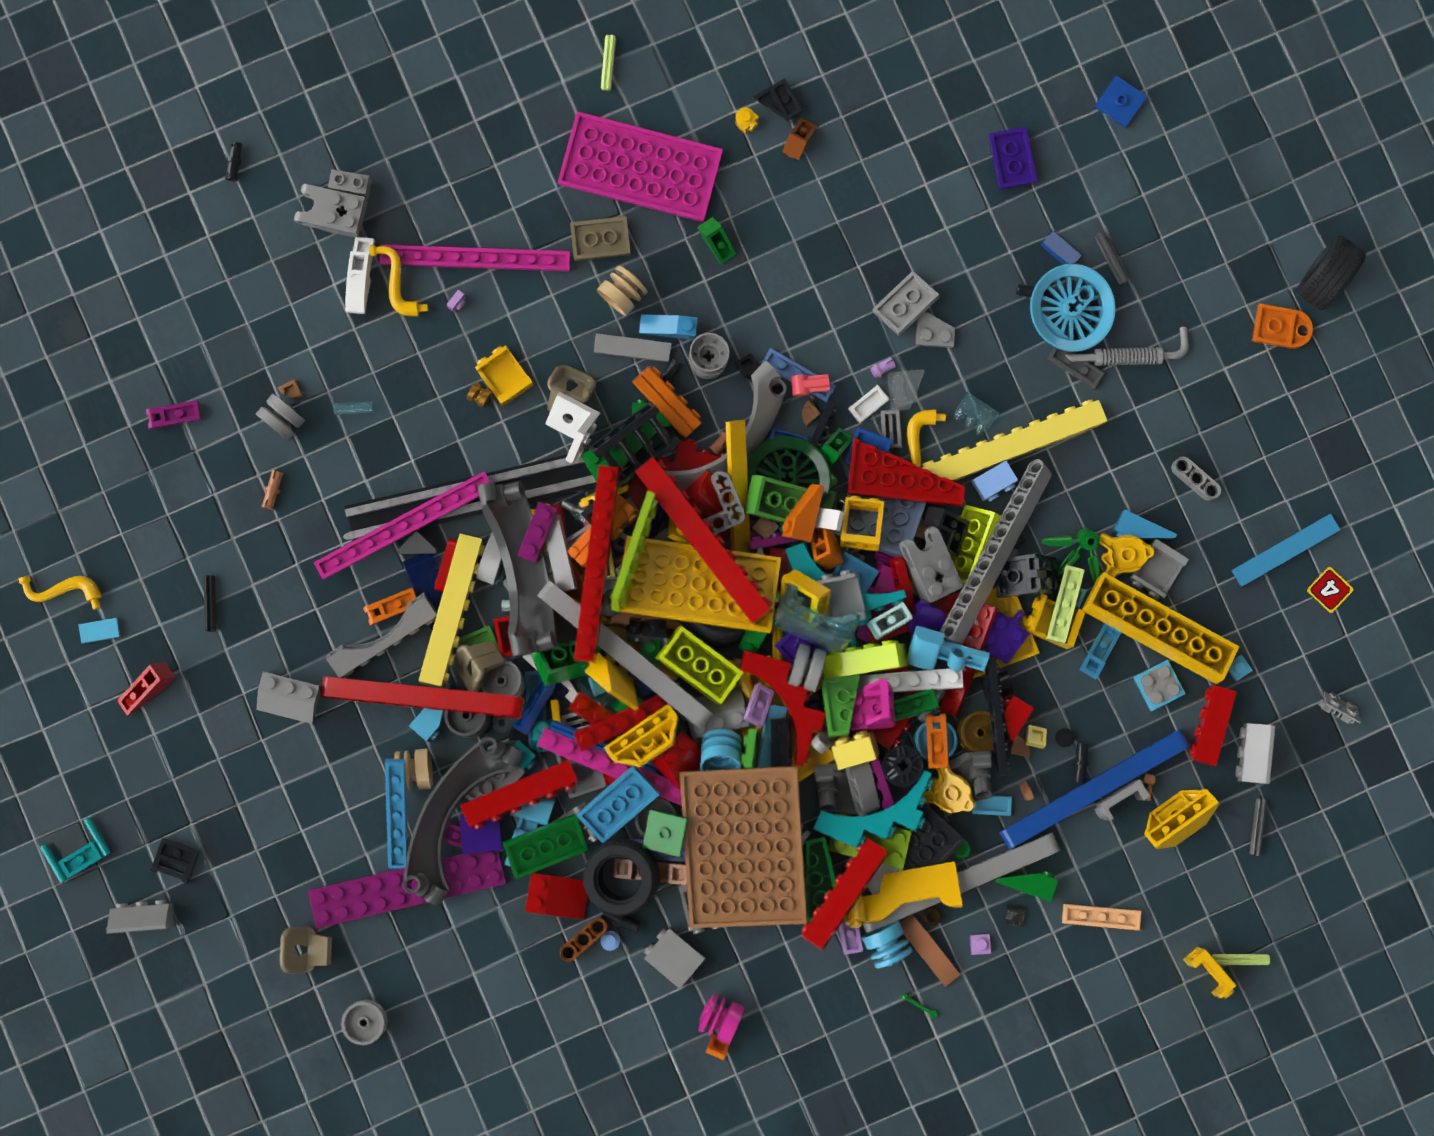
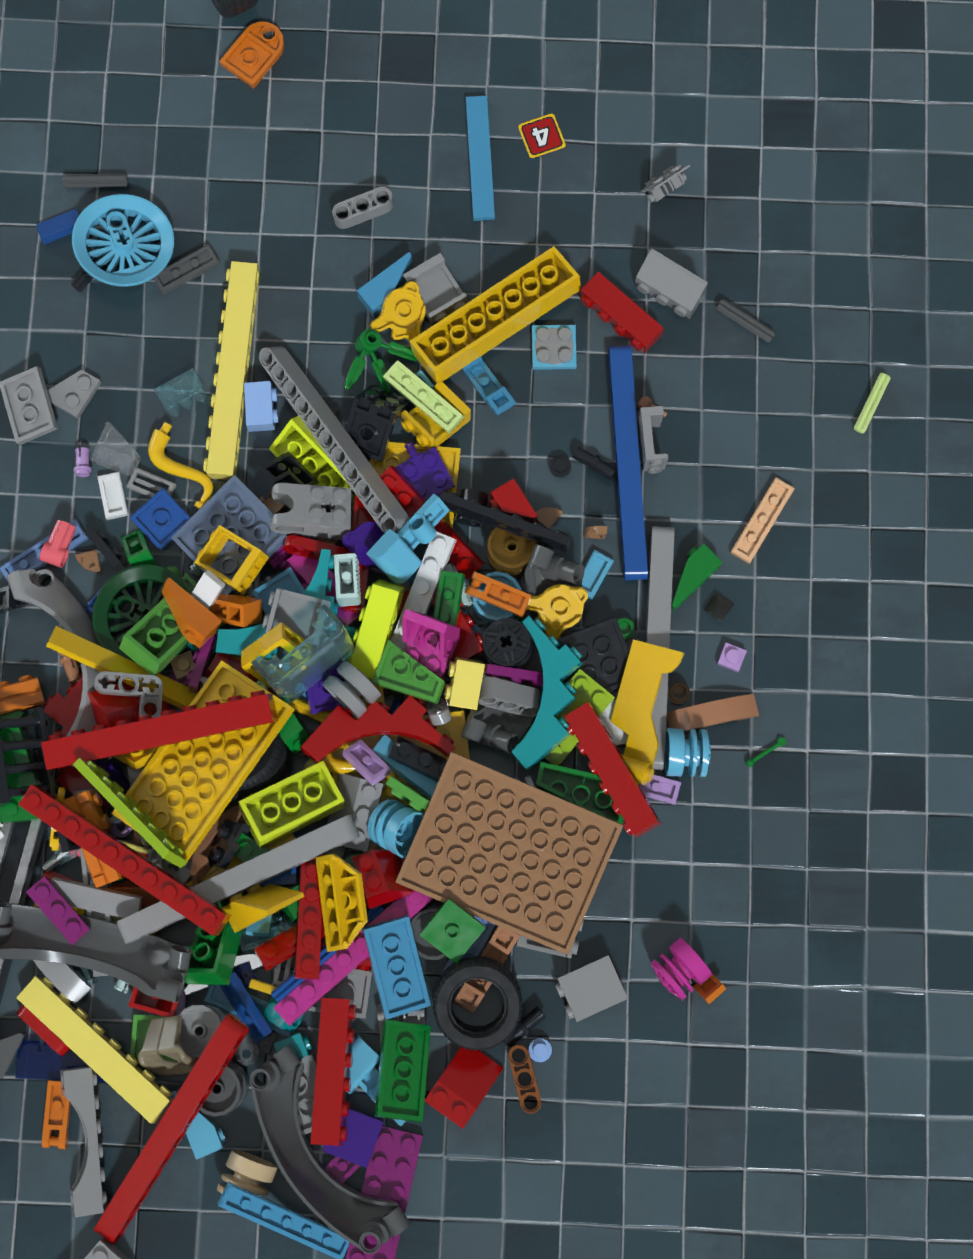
camera: 60 degrees left, 5 degrees down
red wing [847,438,965,507] -> none
light yellow plate [1025,725,1047,749] -> none
light grey piece [1065,327,1189,366] -> none
yellow wedge [1144,789,1219,849] -> none
yellow panel [1183,947,1236,999] -> none
medium azure plate [1228,655,1253,682] -> none

